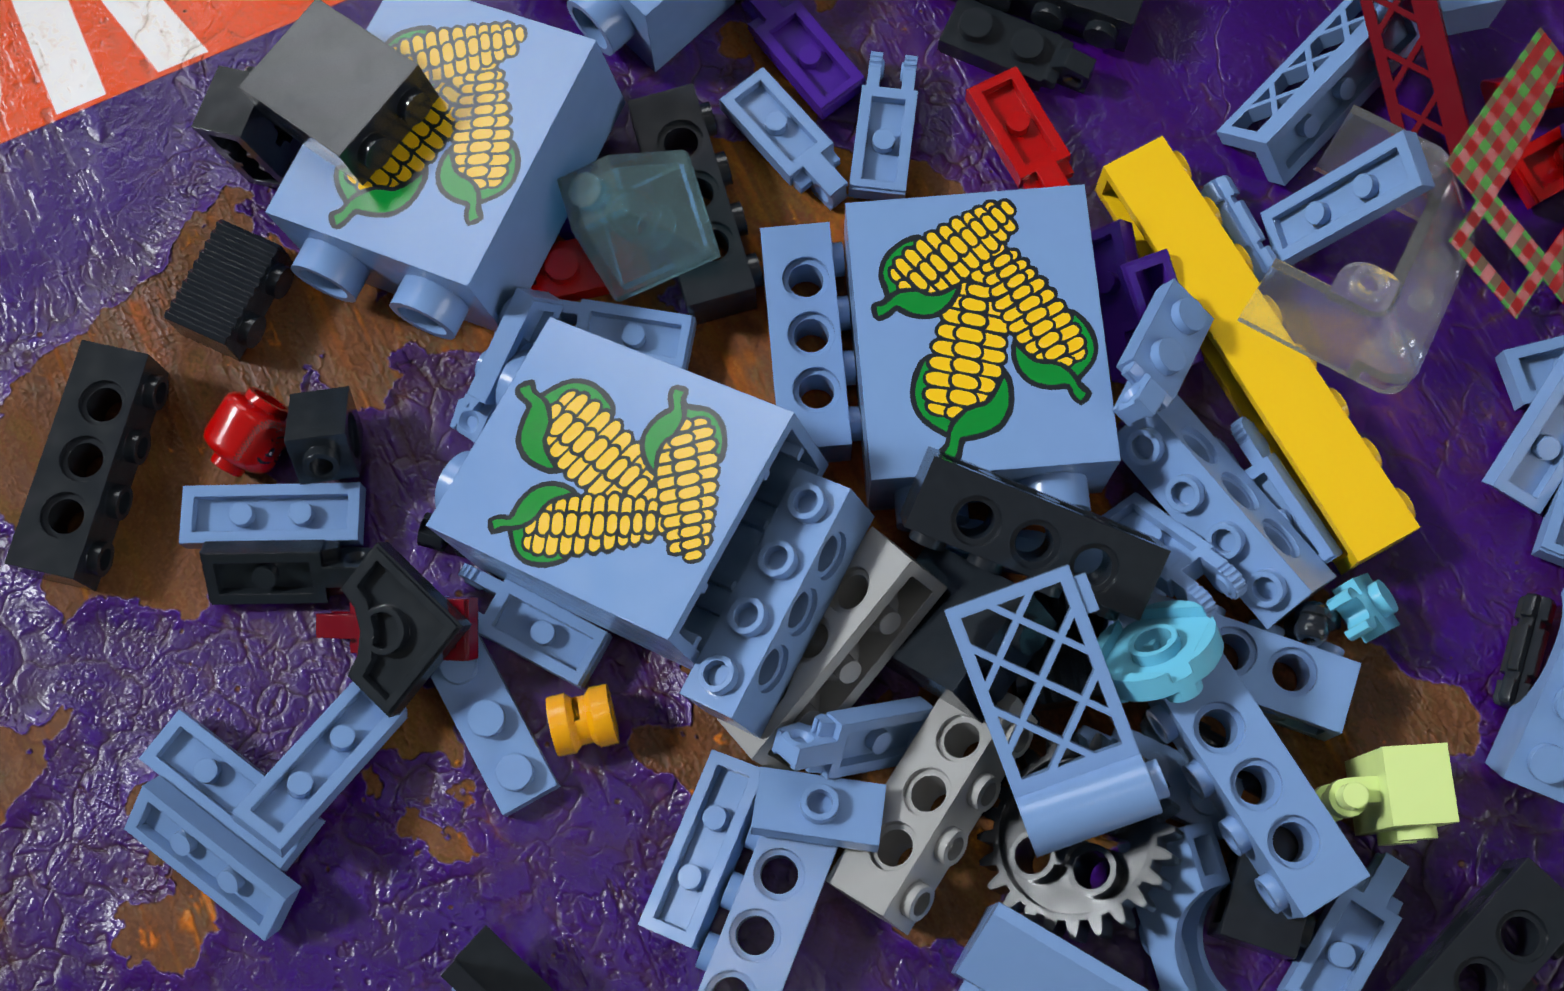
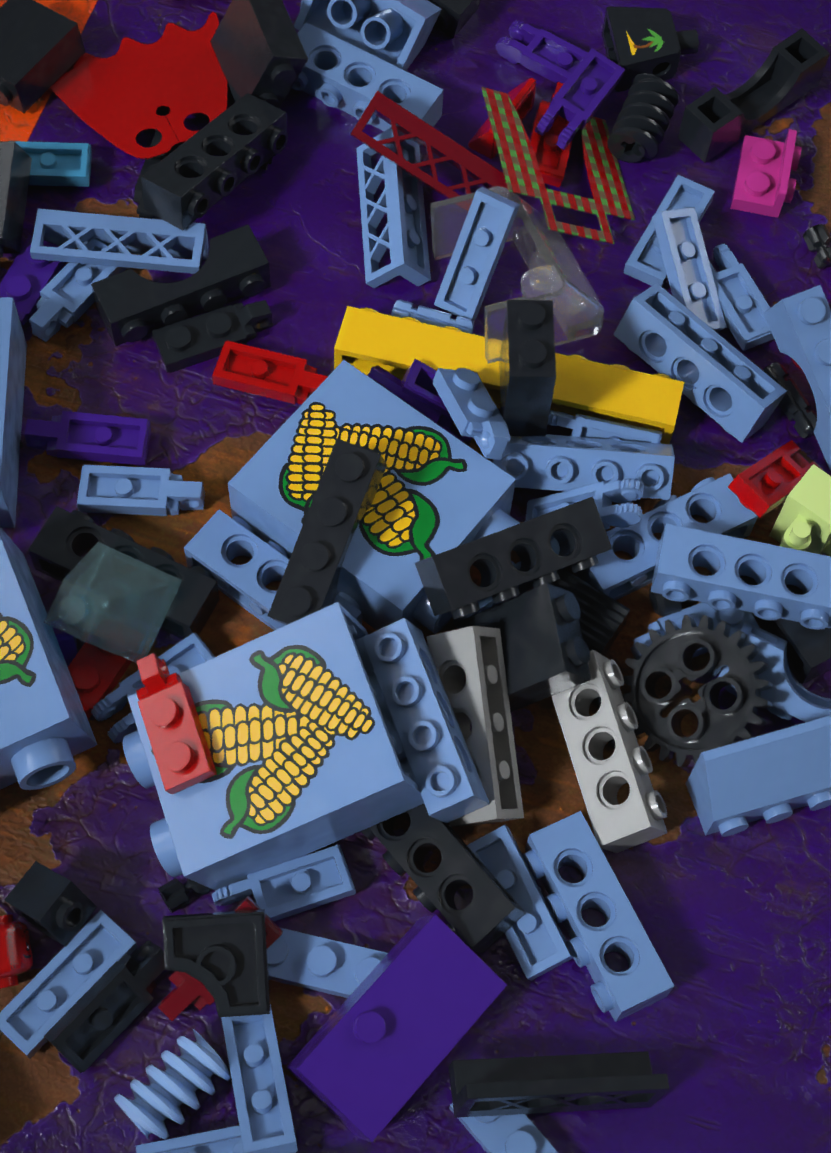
camera: 55 degrees left, 10 degrees down
medium blue hinge [450,287,564,442] -> none
light orange wheel [546,684,620,757] -> none
medium blue plate [751,766,886,853] -> none
medium blue hinge [772,696,934,780] -> none
medium blue hinge [848,51,918,200] -> none
medium blue piece [944,564,1170,857] -> none
medium azure plate [1097,600,1224,703] -> none
black arm [1284,601,1341,646] -> none
medium azure plate [1326,573,1400,644] -> none
none -> light blue piece [114,1029,231,1141]
none -> hinge [136,653,217,794]
none -> black arch [268,439,387,625]
none -> dark purple brick [286,914,507,1142]
none -> black brick [361,804,526,953]
none -> black brick [499,300,556,437]
none -> medium blue brick [613,283,787,443]
none -> red plate [728,440,824,518]

